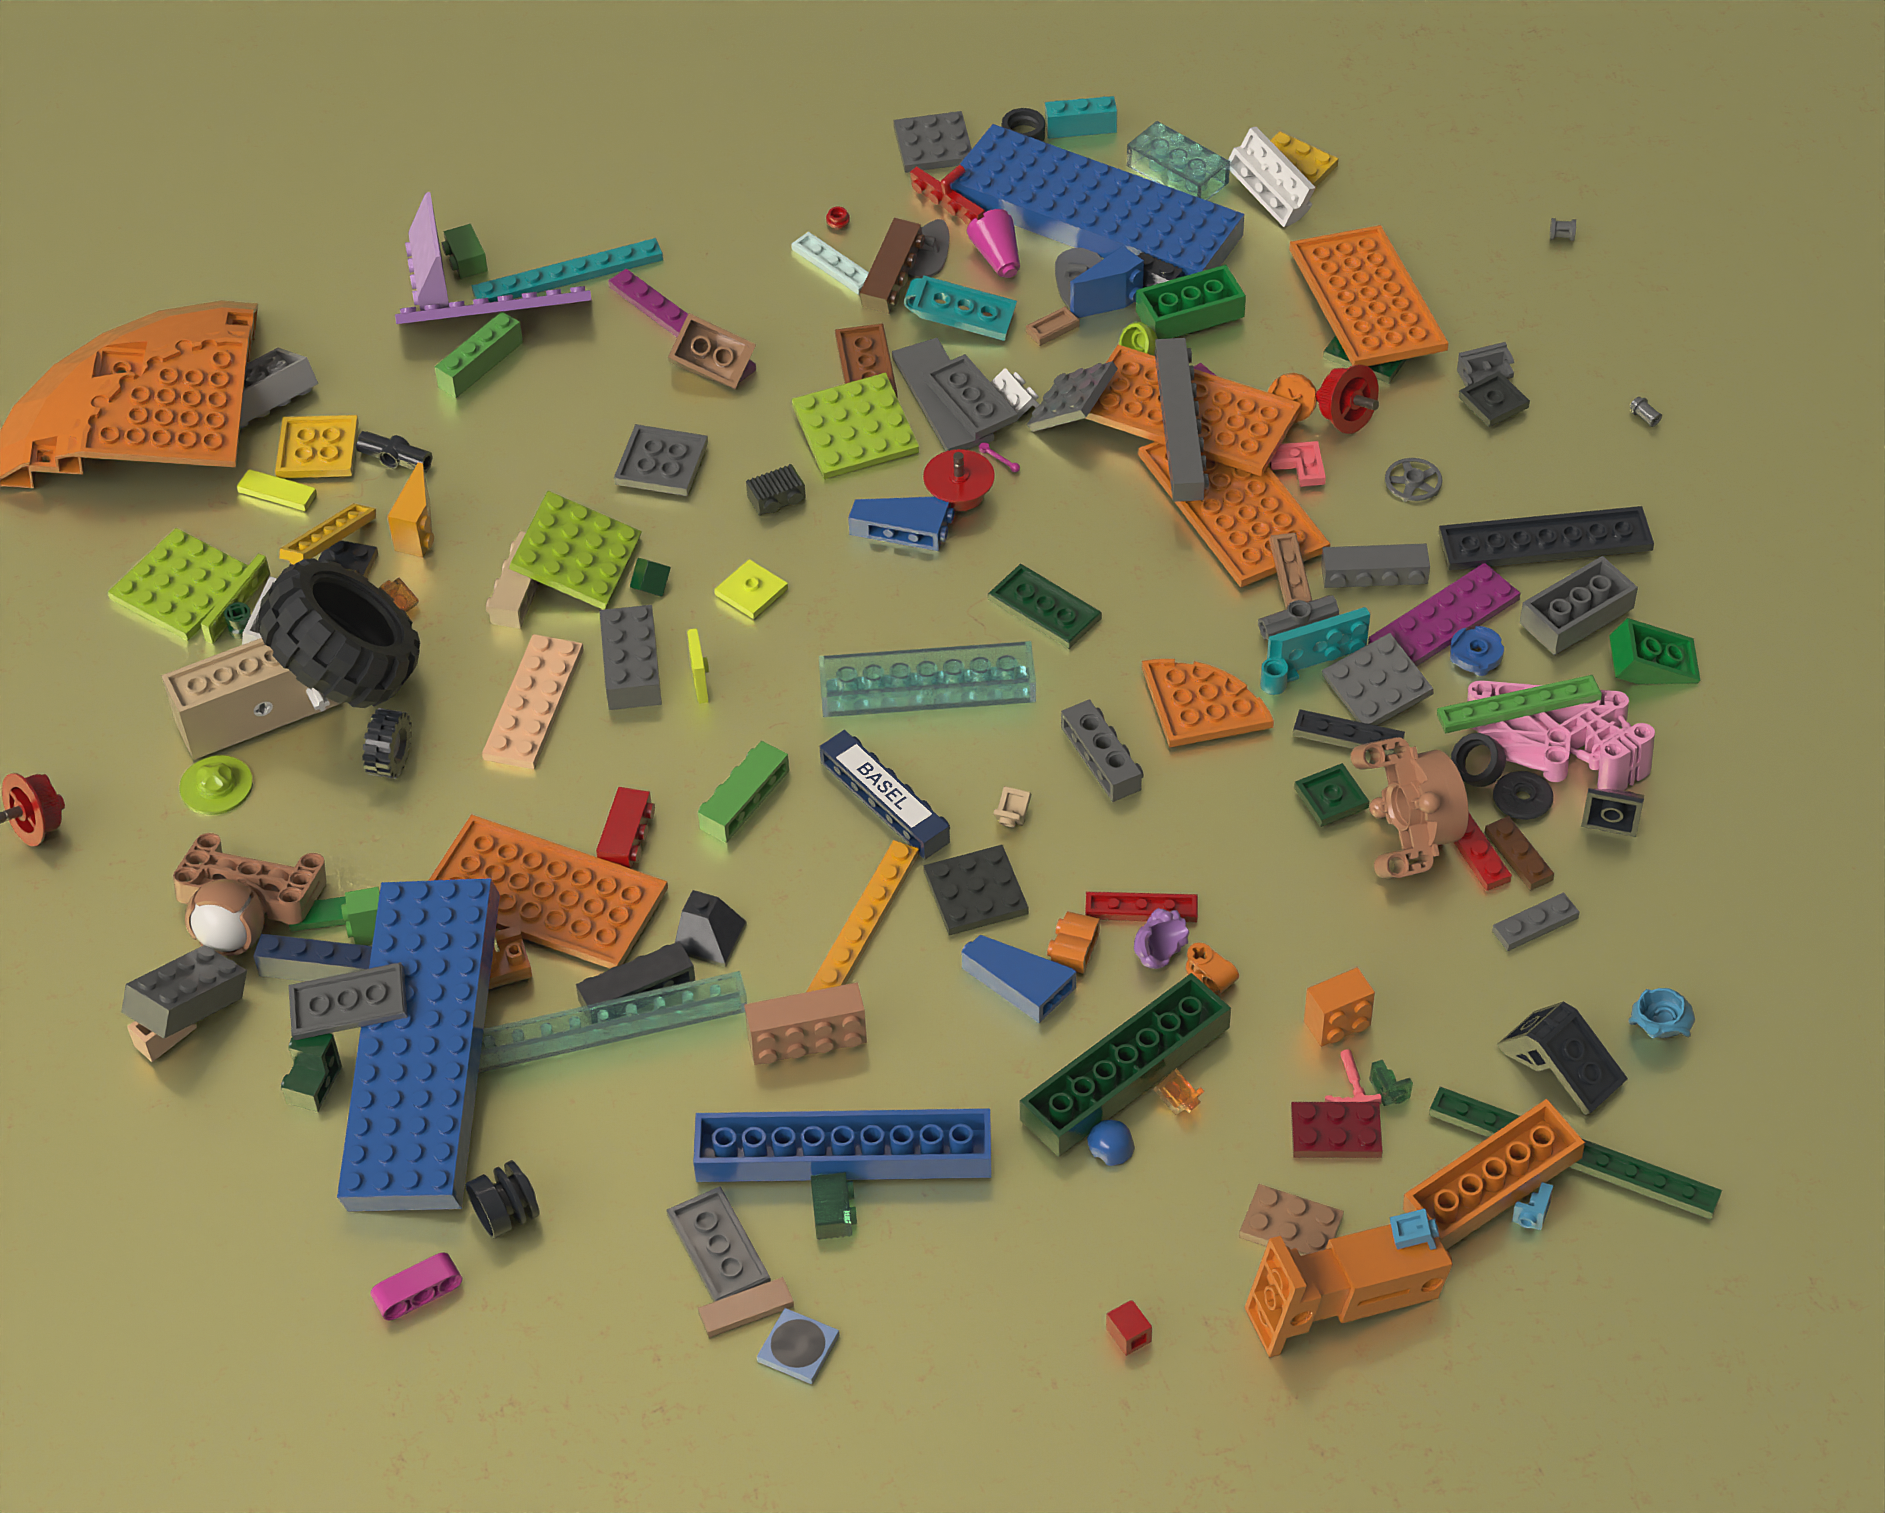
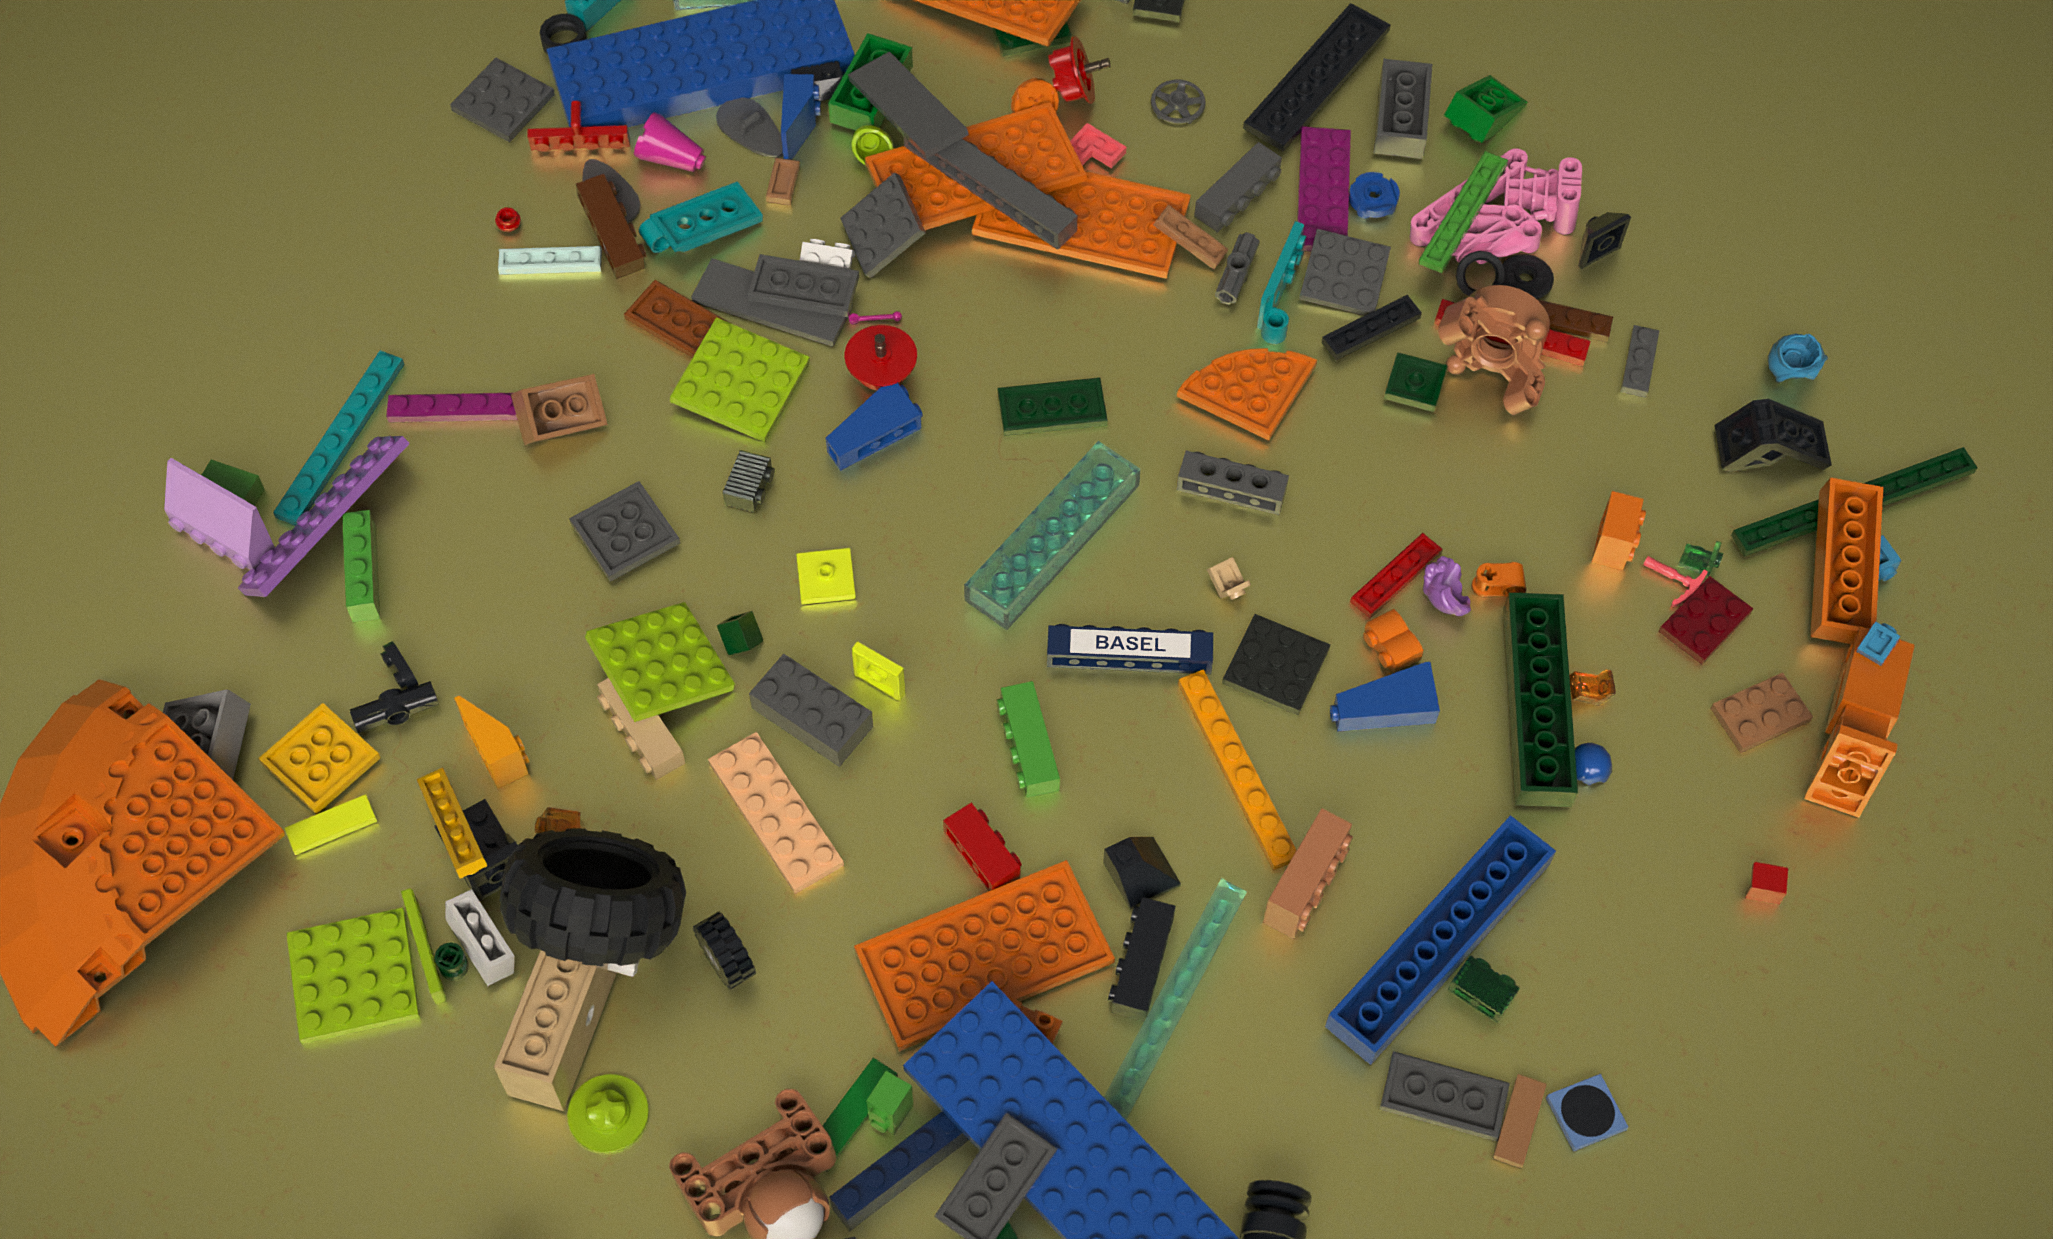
camera: 50 degrees left, 10 degrees up
none -> black plate [380,641,419,689]
none -> dark grey tile [848,52,969,159]

